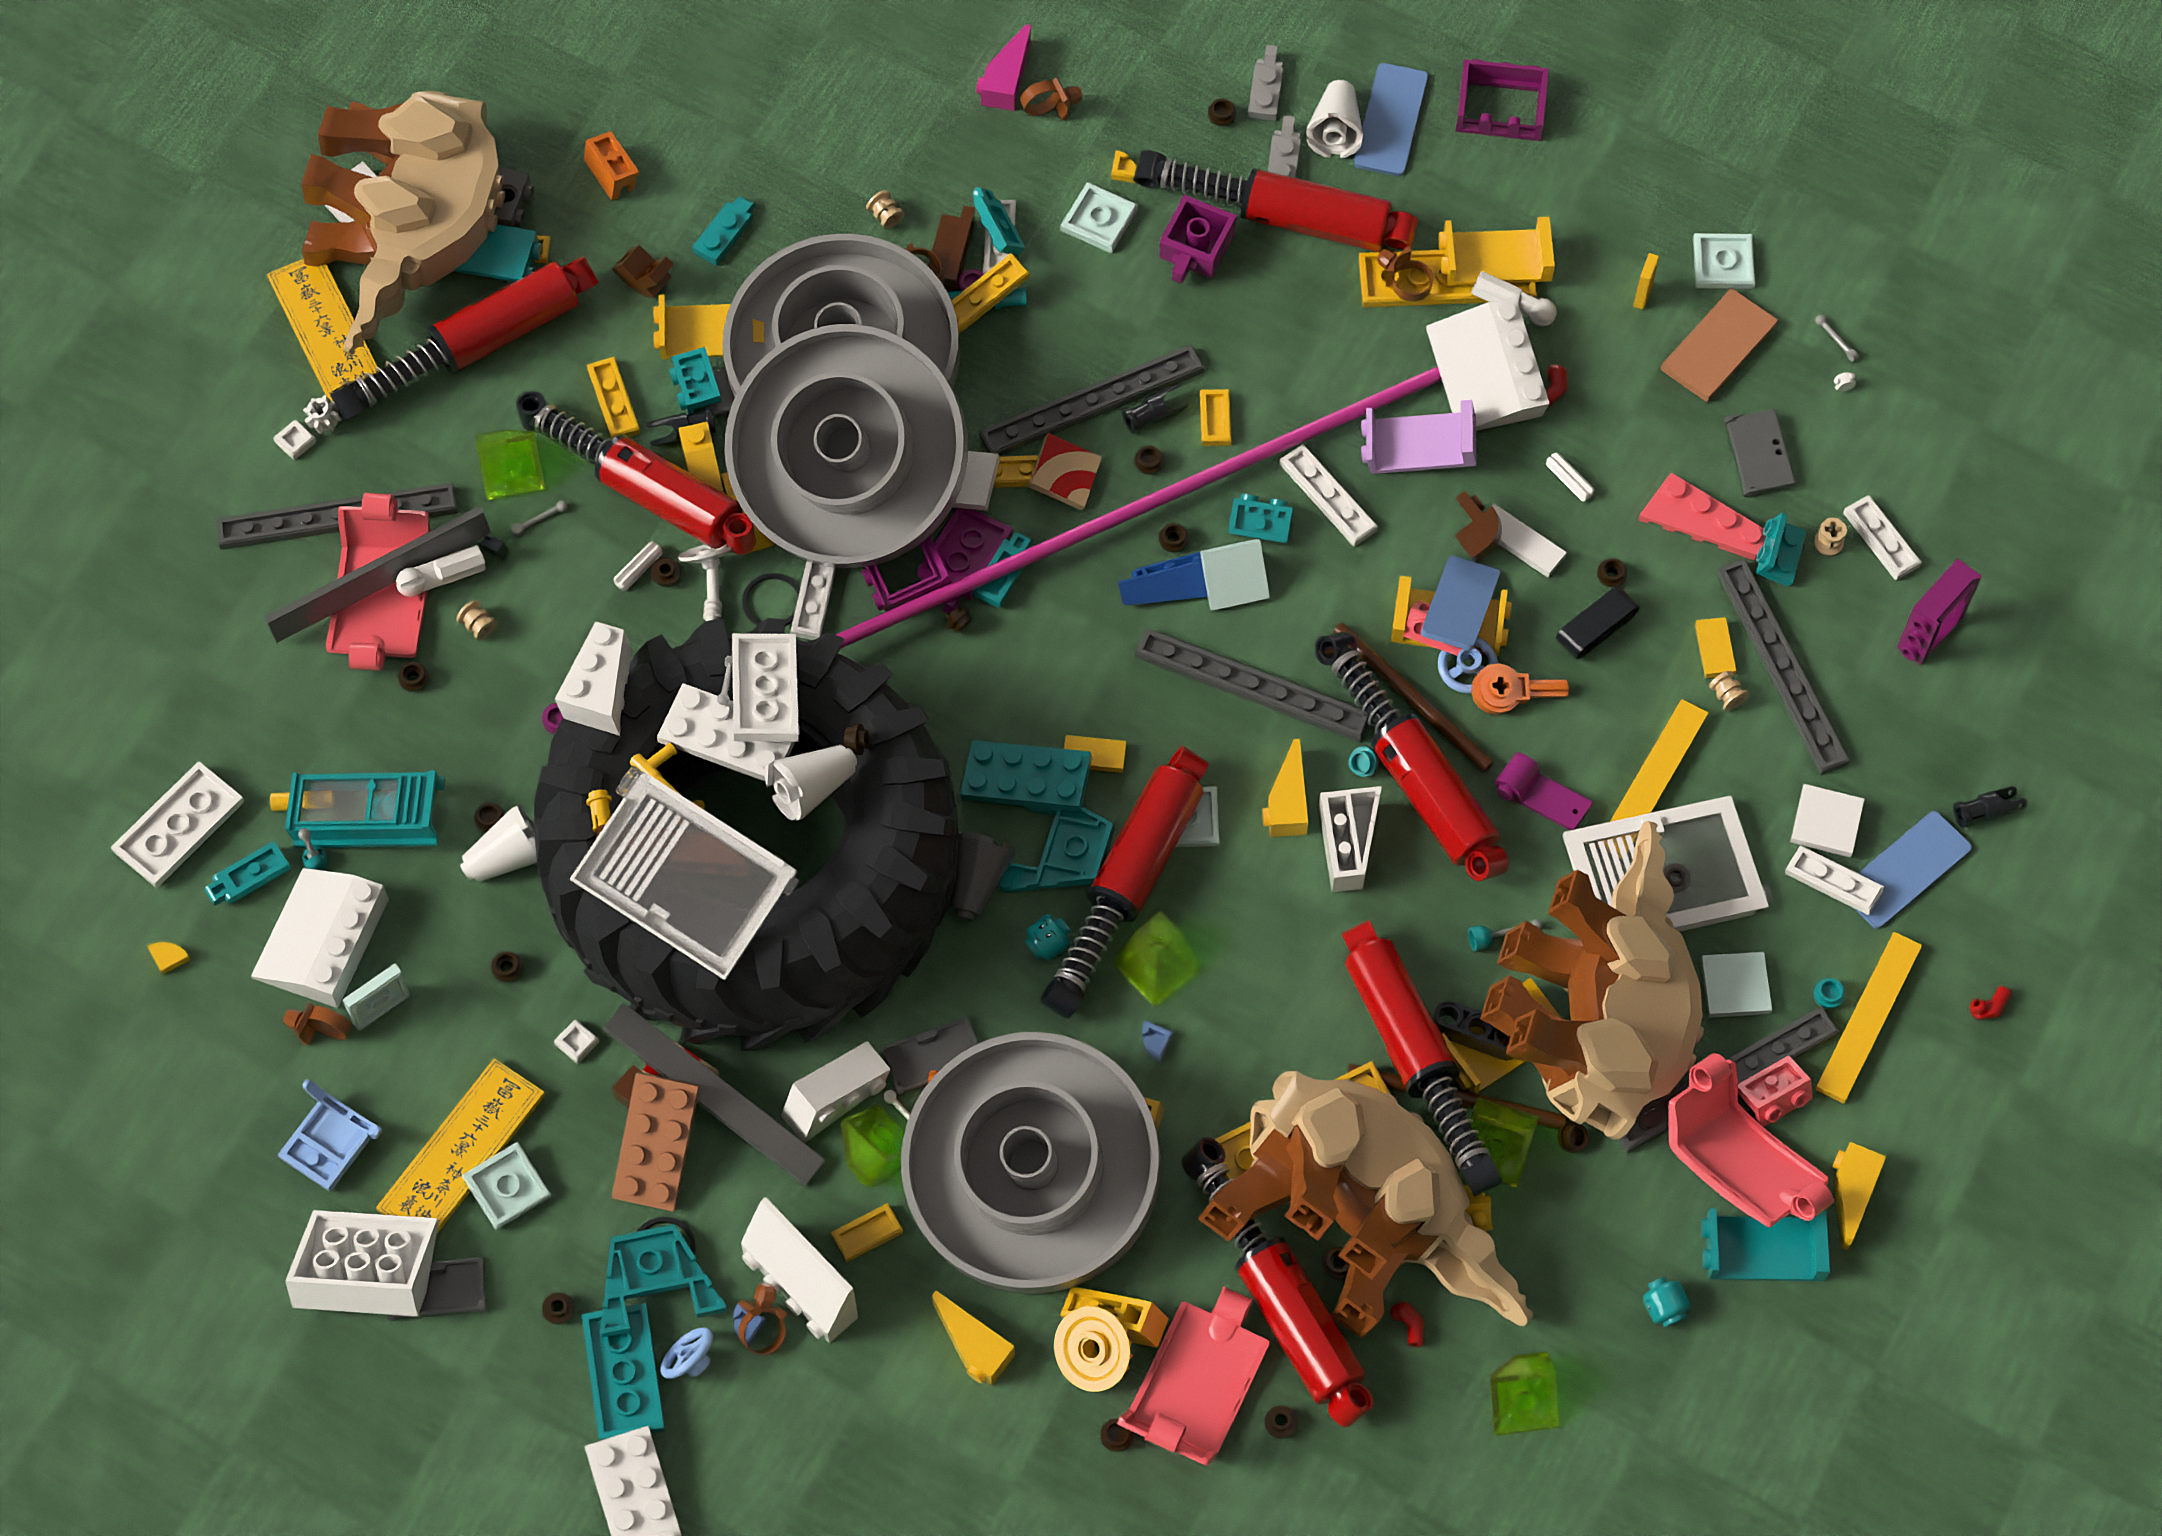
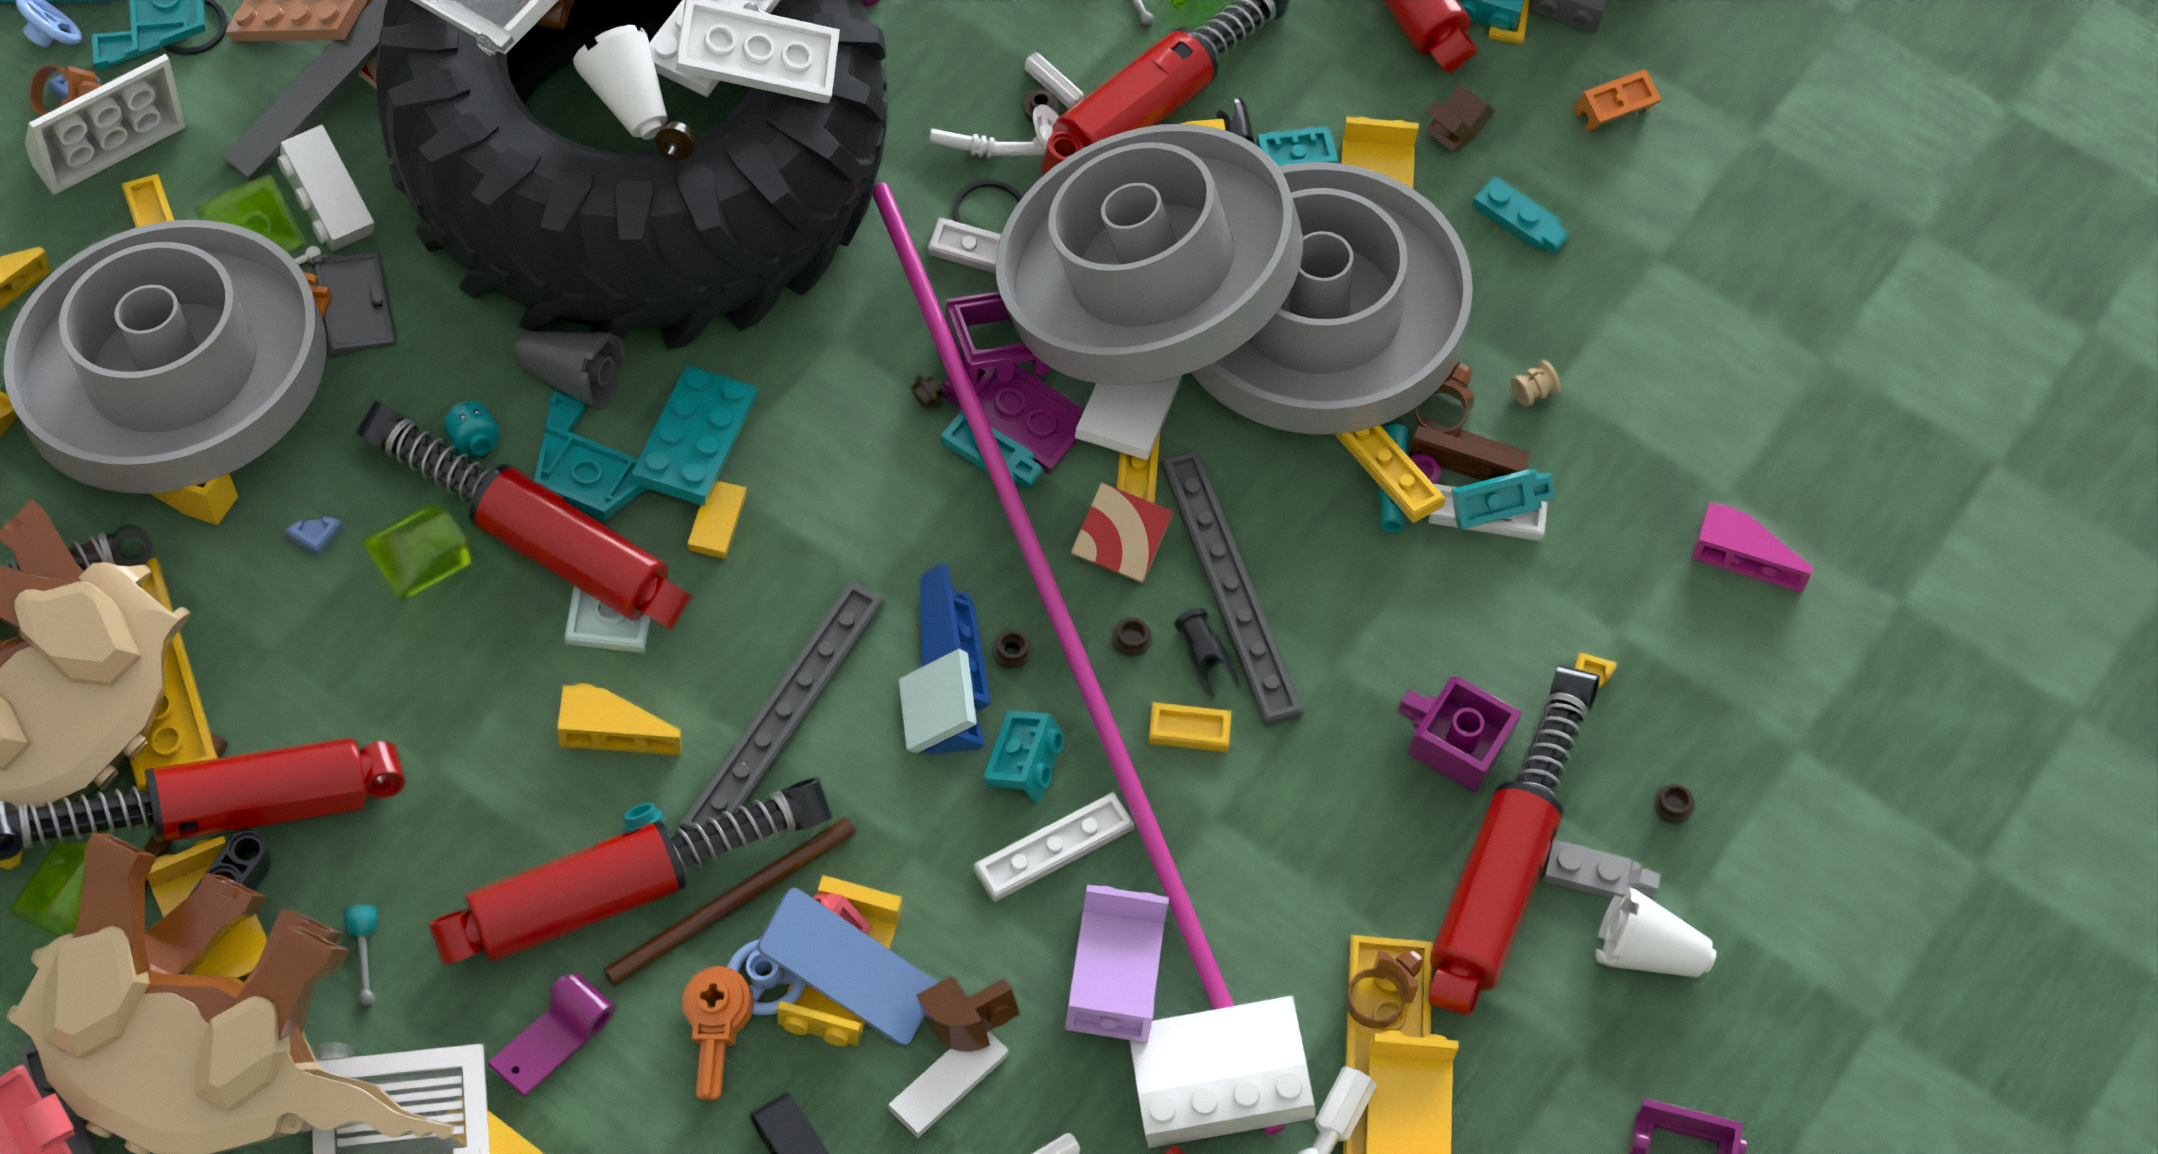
camera: 90 degrees right, 5 degrees down
yellow tile [586,357,641,439] -> none
dark orange piece [1020,77,1083,121] -> none
light aqua tile [1061,182,1138,253] -> none
light grey hinge [1248,45,1283,121] -> none
white wedge [1319,786,1382,892] -> none
medium blue piece [1354,63,1428,177] -> none

